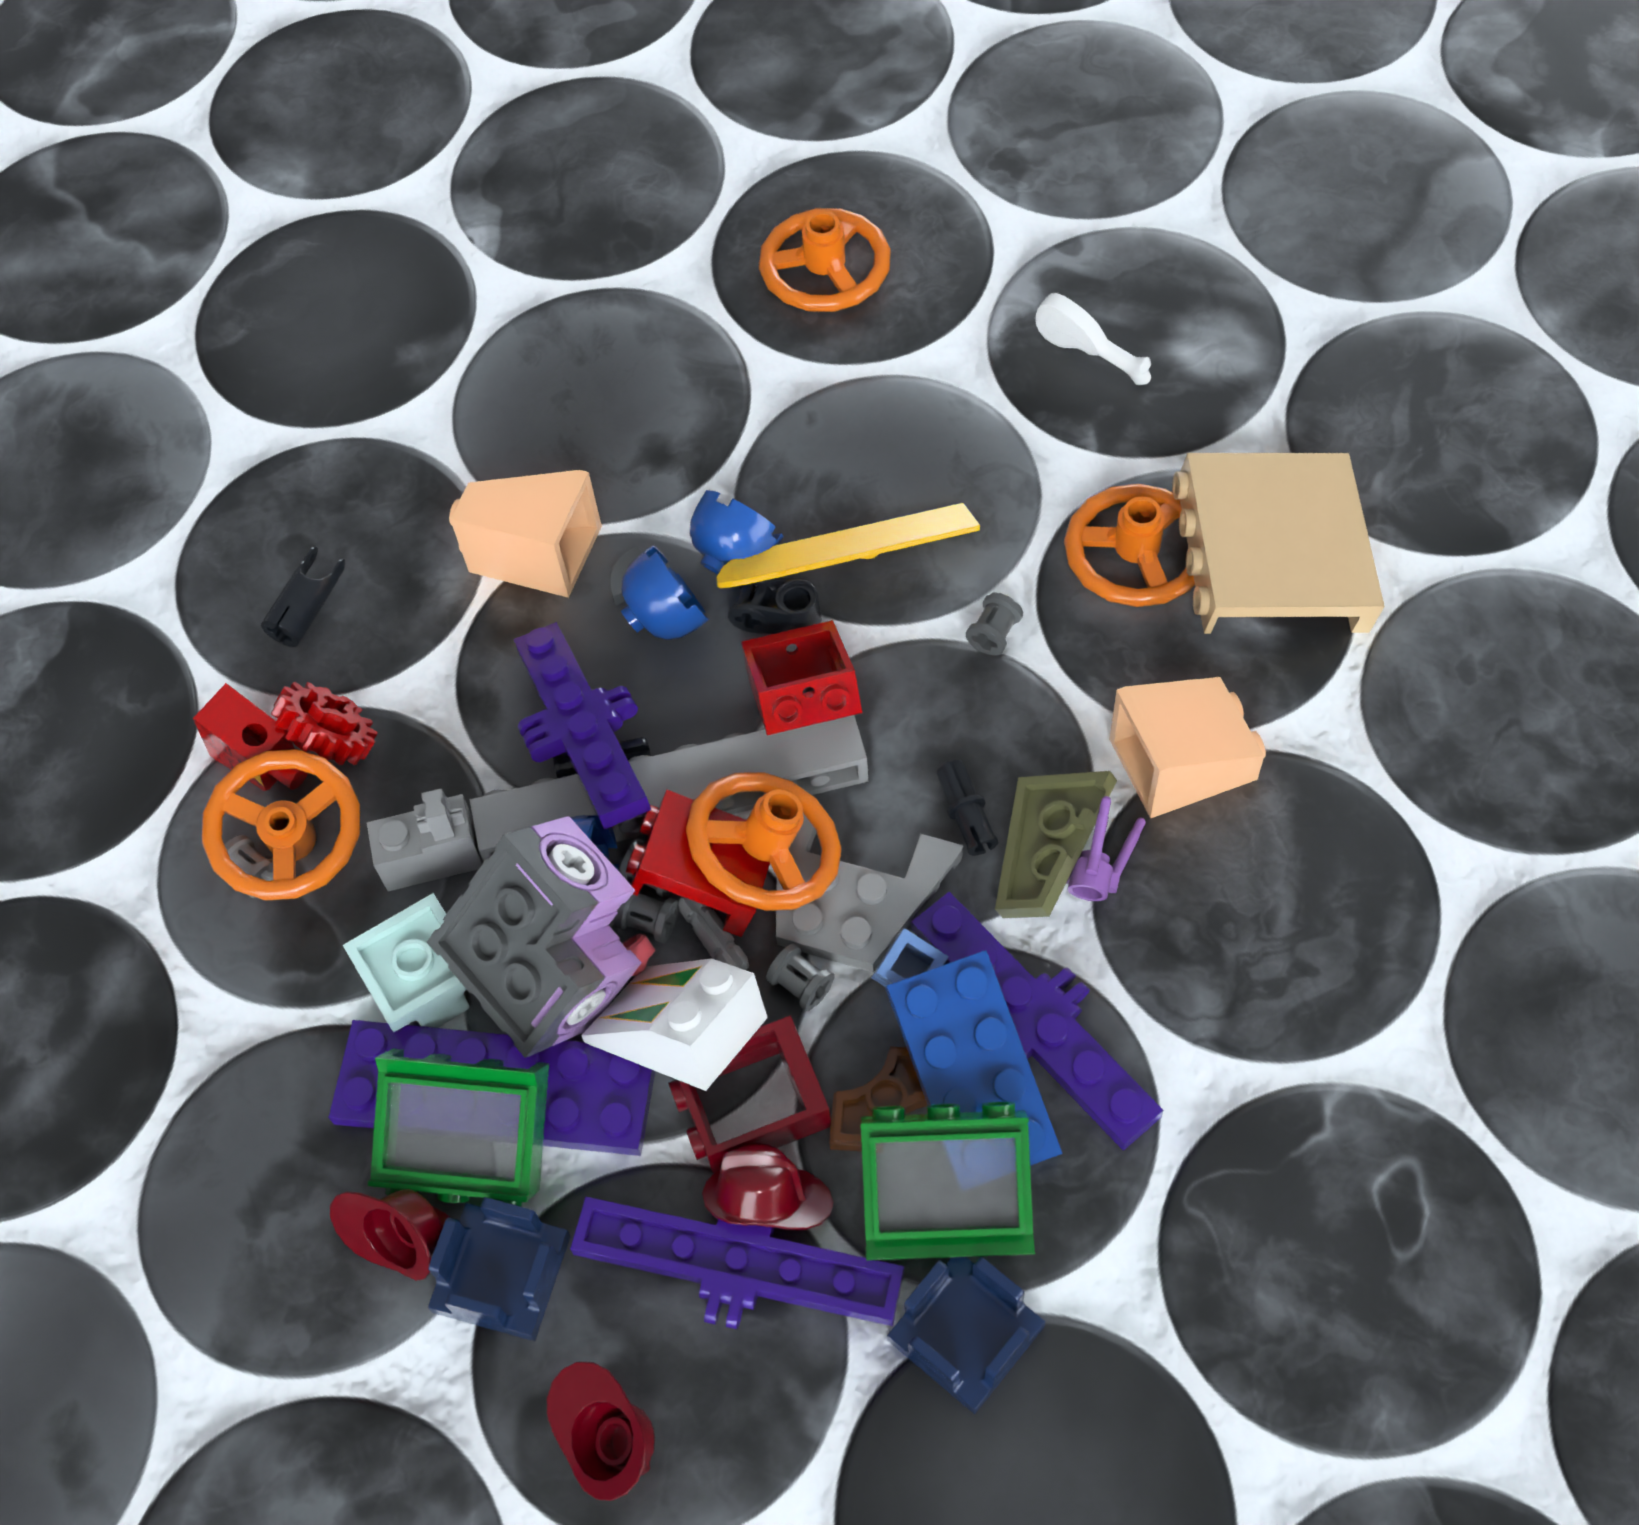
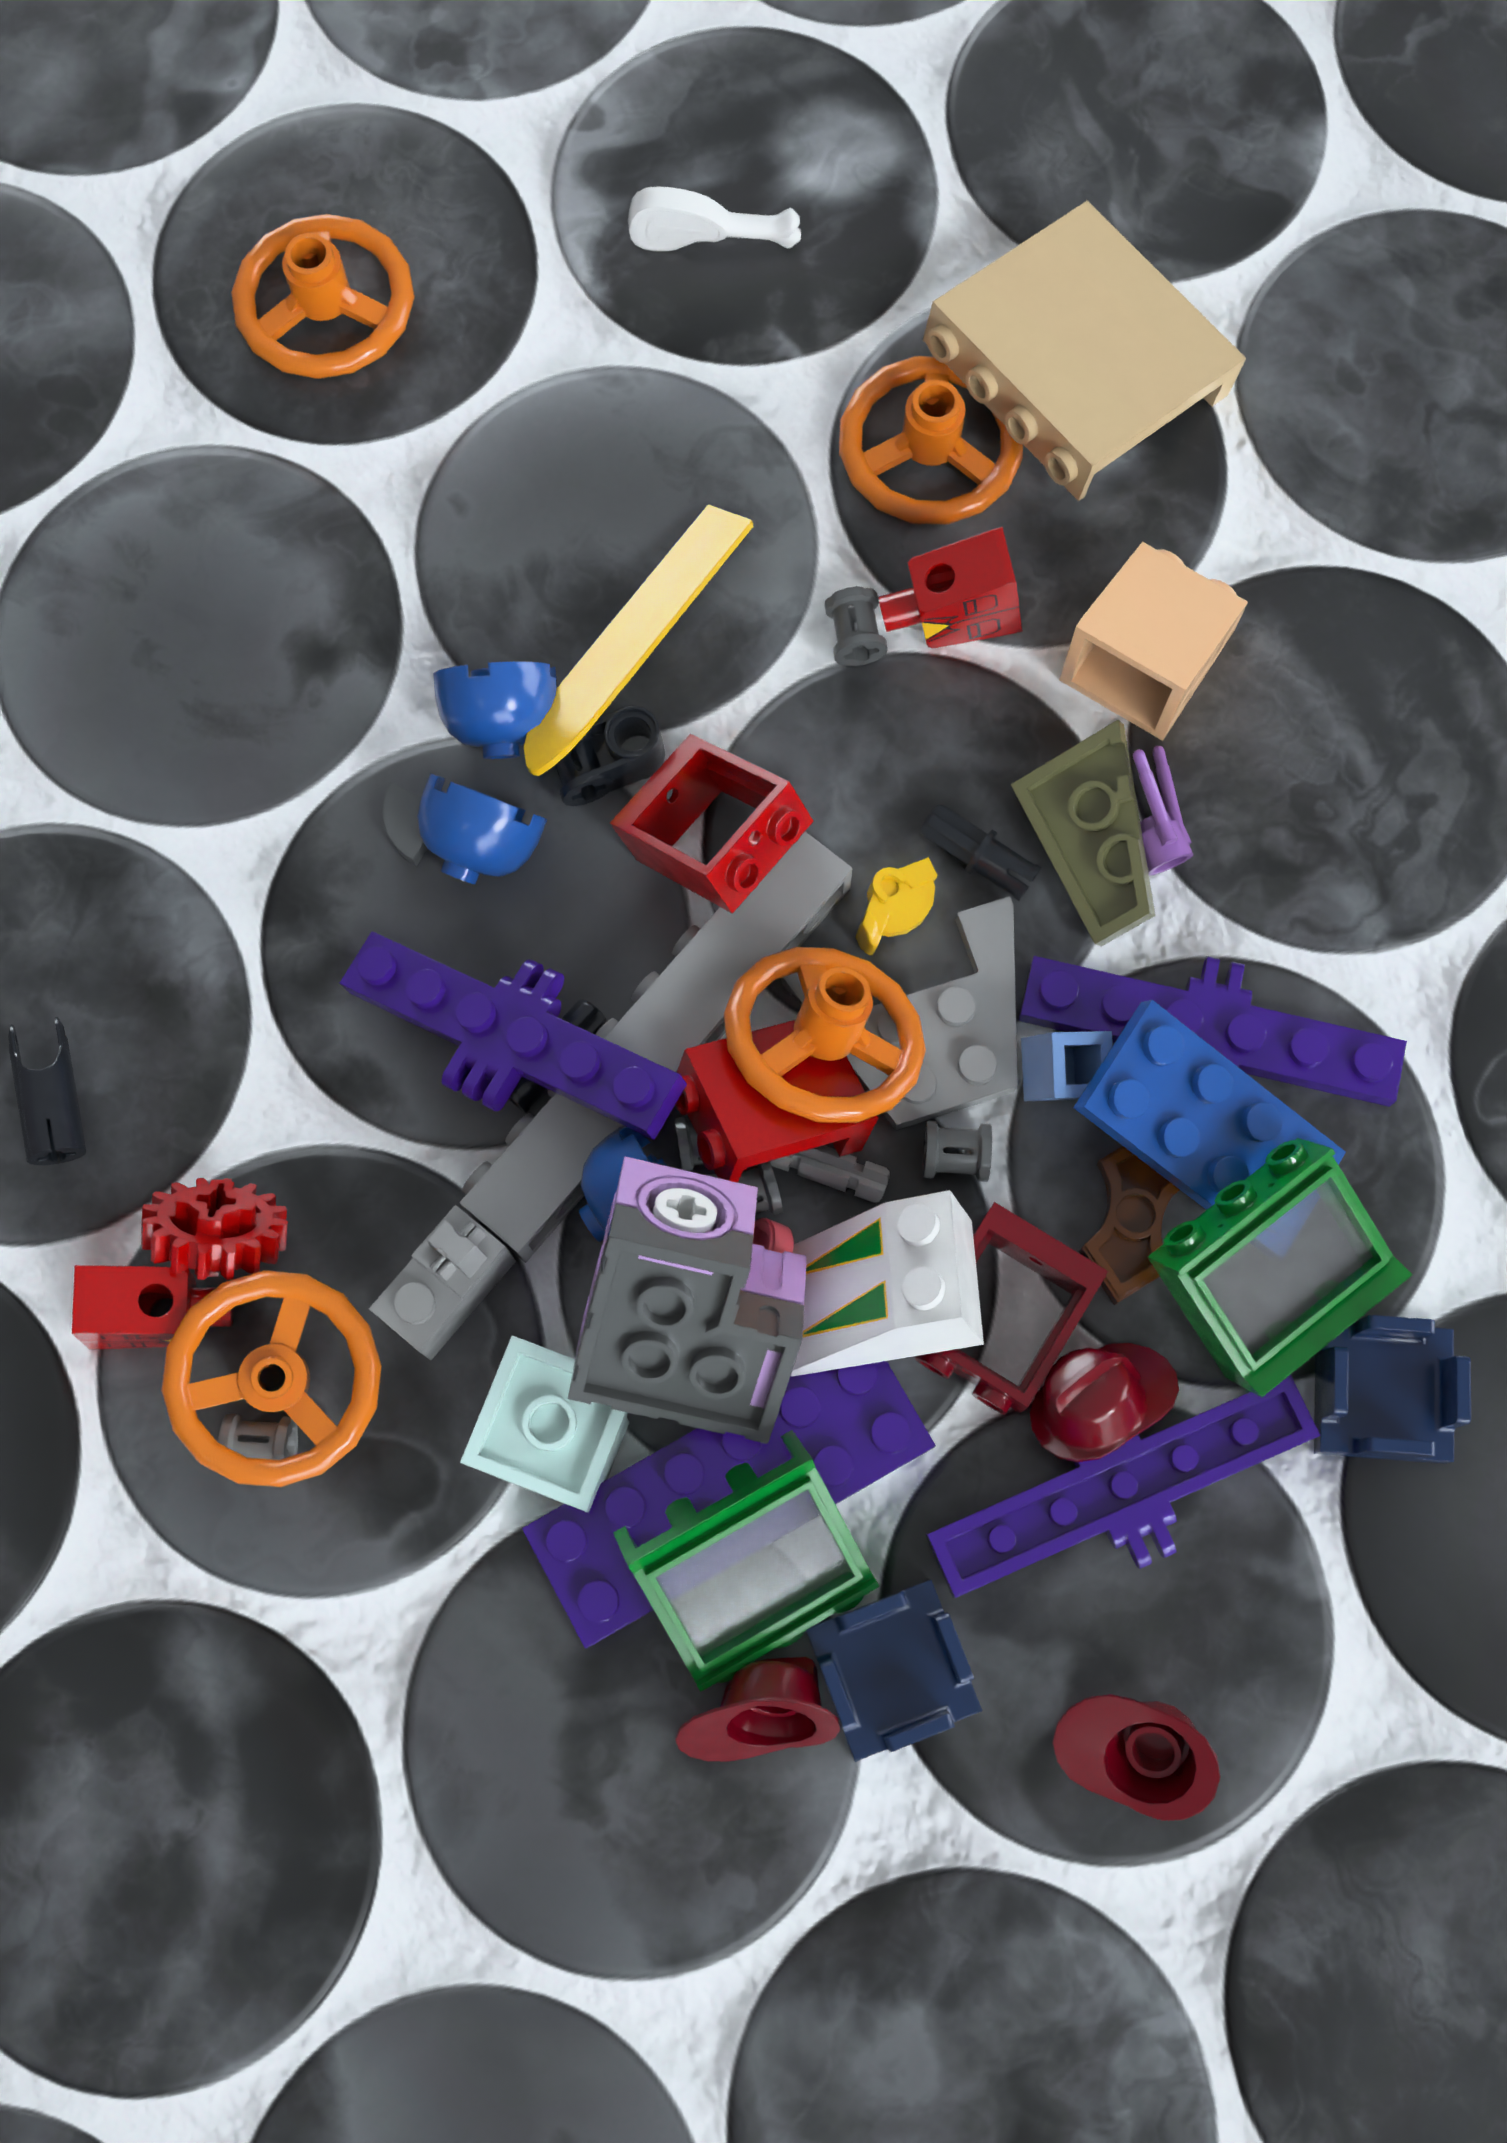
camera: 40 degrees left, 15 degrees up
light nougat slope [449,470,602,598] -> none
none -> yellow piece [855,857,938,955]
none -> red torso [878,527,1022,648]

